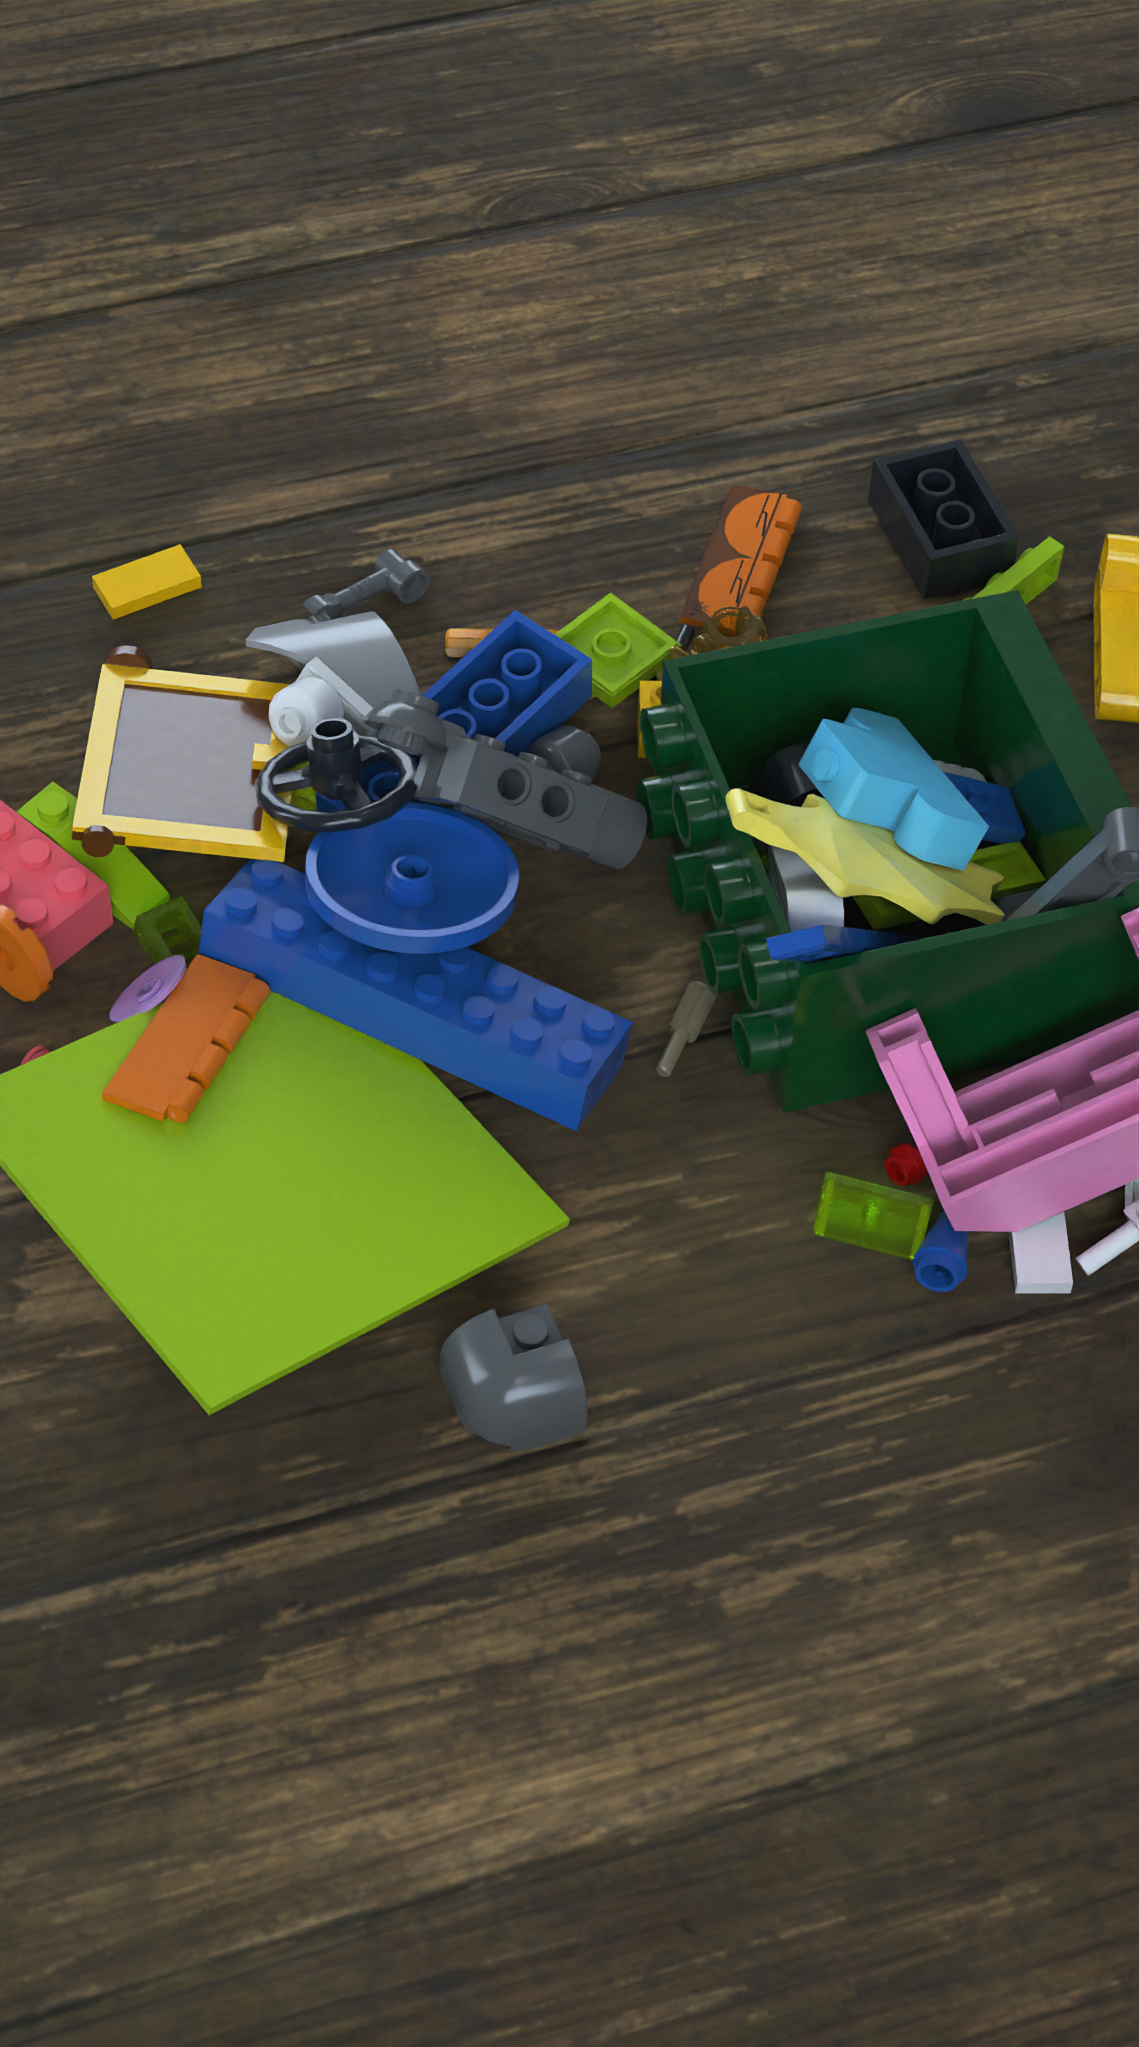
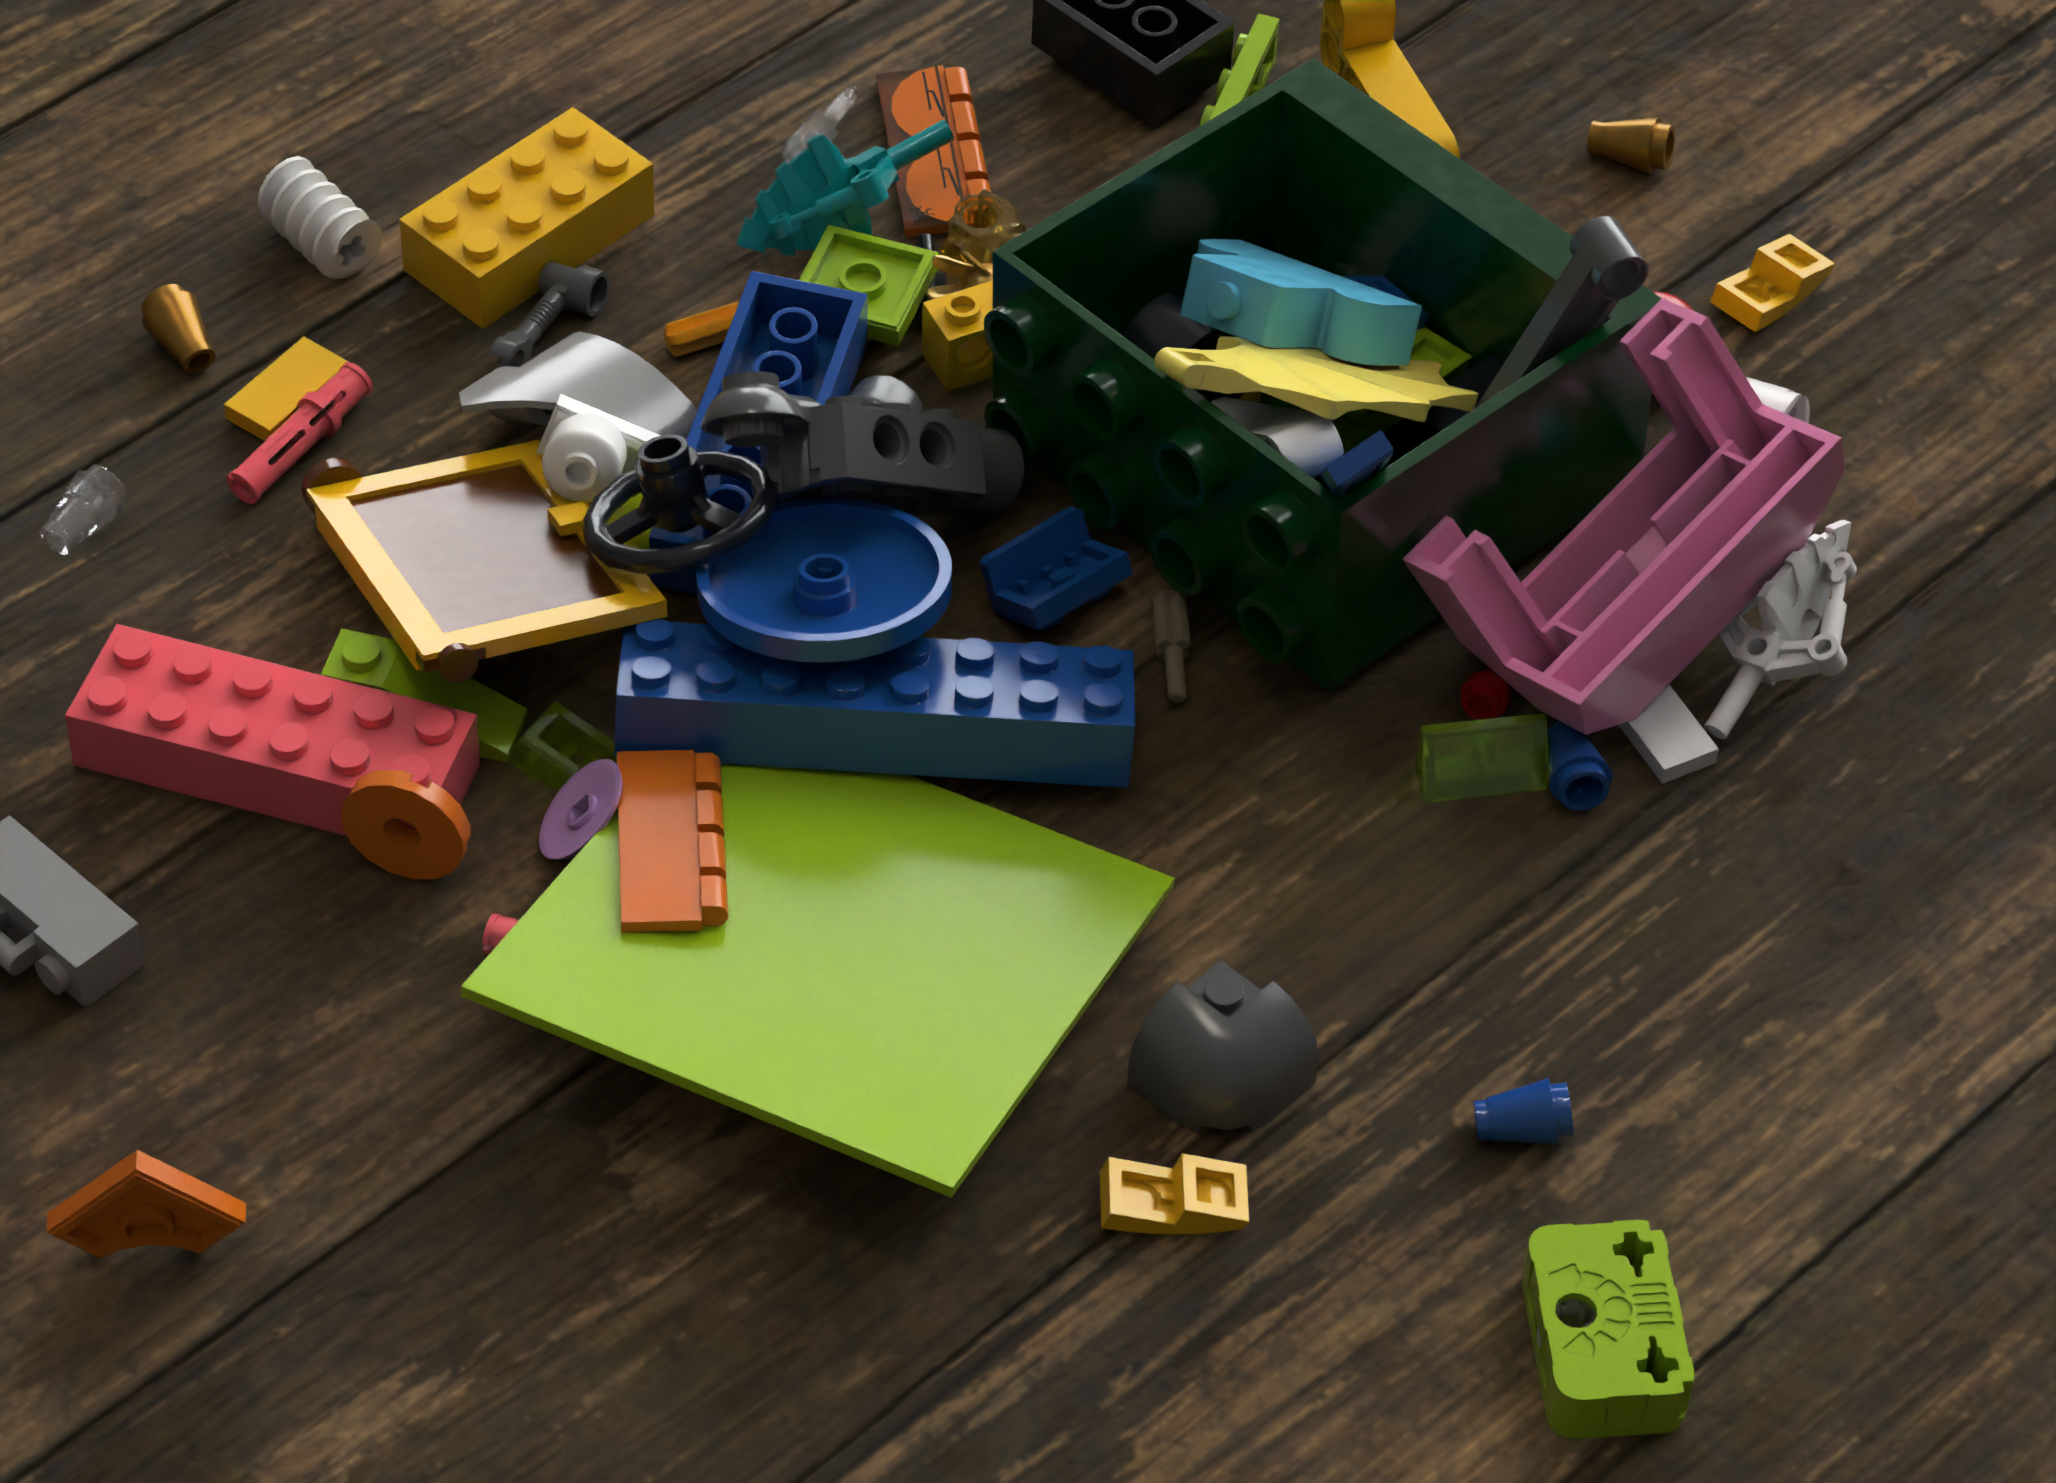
camera: 25 degrees left, 5 degrees down
none -> pearl gold cone [141,284,216,374]
none -> coral pin [226,362,373,504]
none -> white piece [257,156,383,279]
none -> yellow brick [399,107,655,329]
none -> teal bar [736,120,954,256]
none -> clear axle [781,85,860,164]
none -> blue bracket [980,506,1133,630]
none -> yellow slope [1100,1153,1249,1234]
none -> blue cone [1473,1078,1574,1145]
none -> lime axle [1521,1220,1694,1439]

